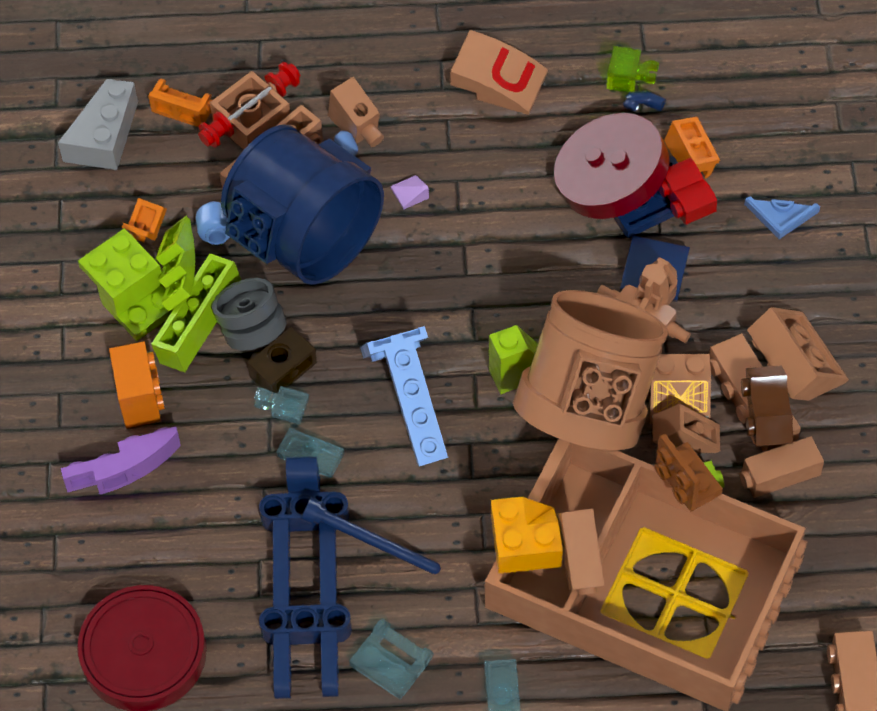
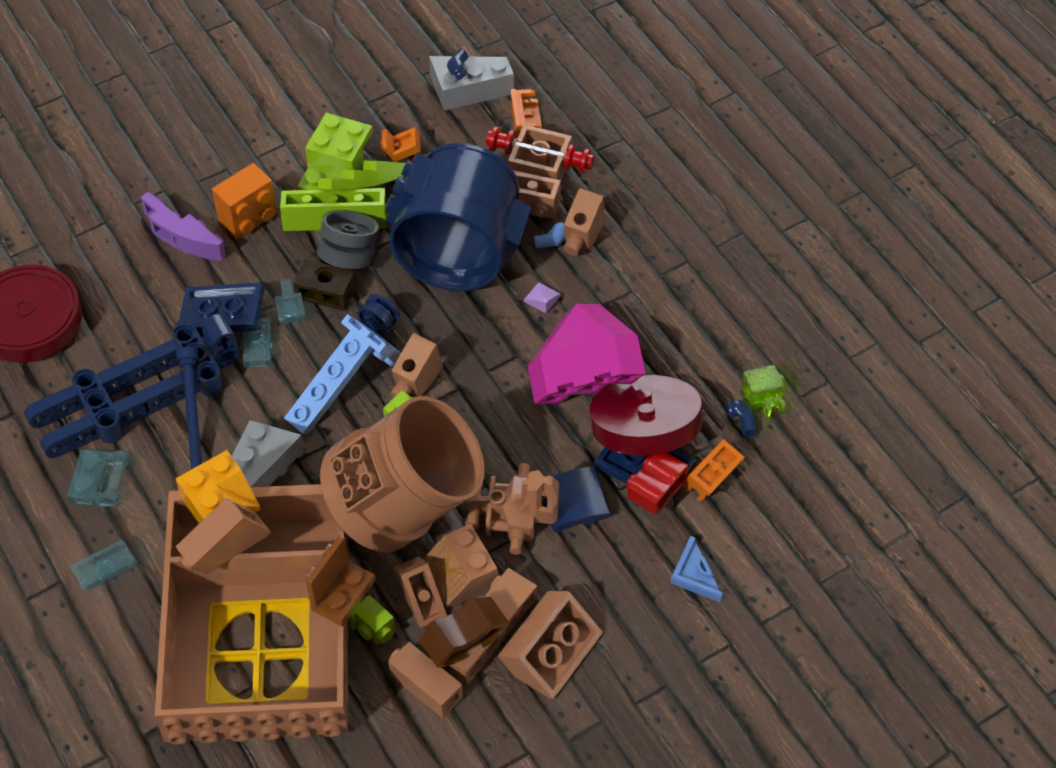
camera: 60 degrees right, 5 degrees down
nougat slope [450,30,548,115] -> none
none -> dark blue plate [178,282,265,334]
none -> light grey wedge [232,420,305,487]
none -> dark blue wheel [357,294,400,336]
none -> nougat torso [390,333,443,398]
none -> dark blue arm [447,49,469,80]
none -> dark pink panel [527,304,646,404]

